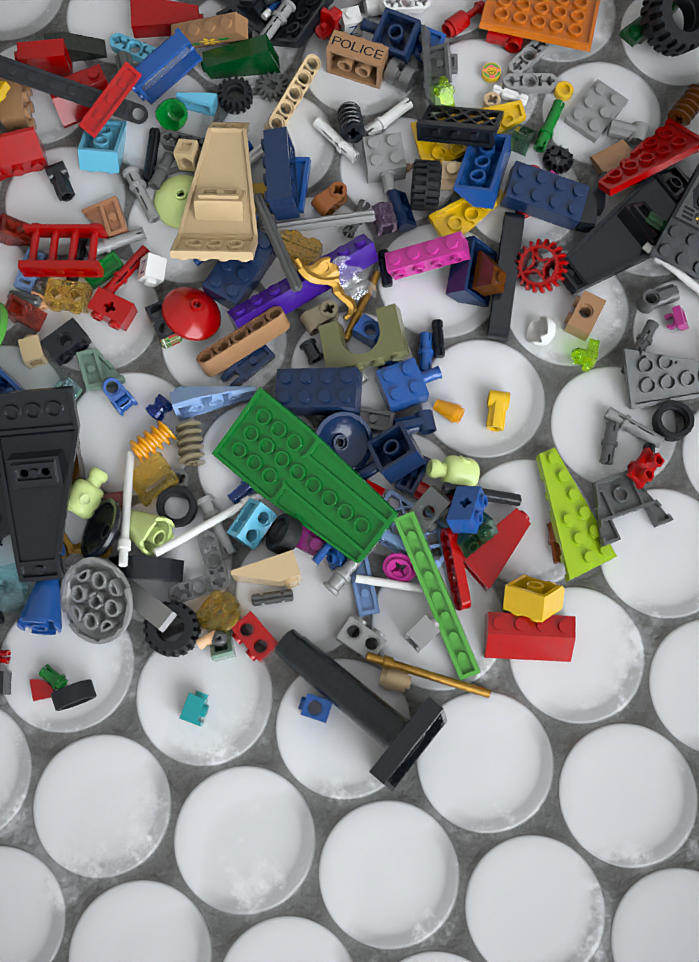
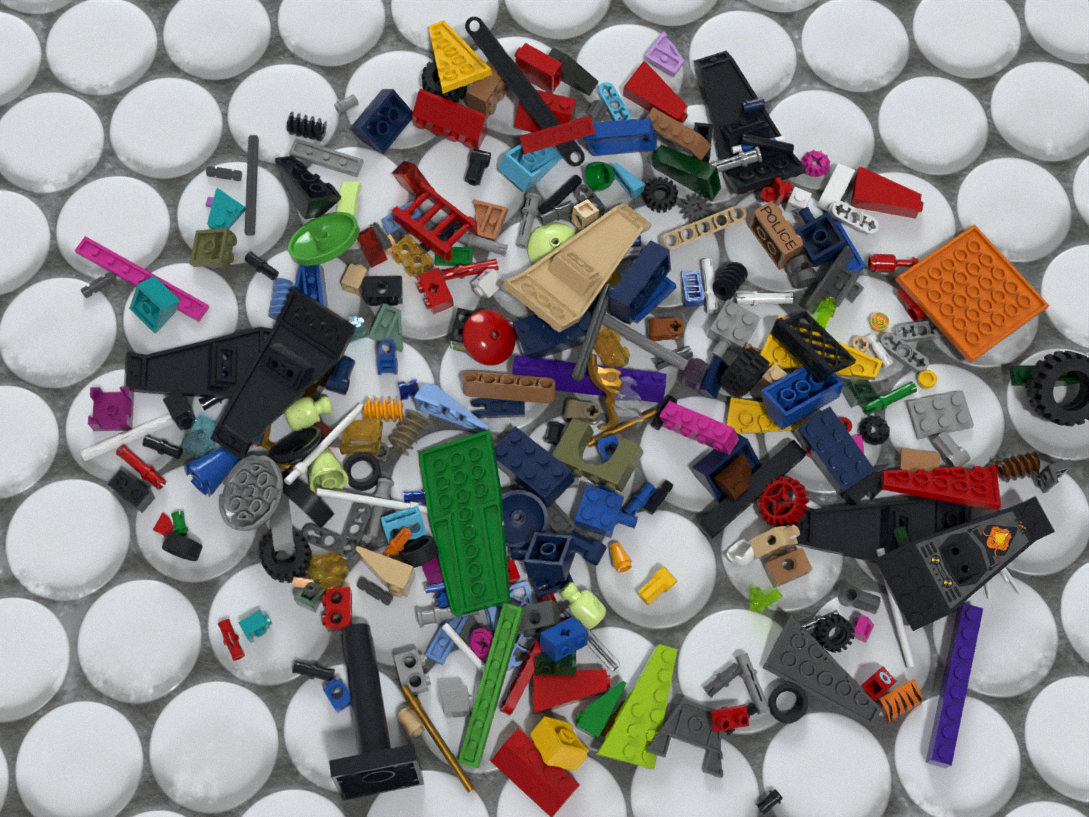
camera: 40 degrees right, 5 degrees down
none -> red pin [218,619,245,661]
none -> black pin [292,660,335,681]
none -> dark blue piece [326,355,356,396]
none -> orange axle [381,527,412,559]
none -> green slope [575,681,627,740]
none -> slope [681,270,705,307]
none -> tan torso [749,525,800,559]
none -> black tyre [814,613,855,653]

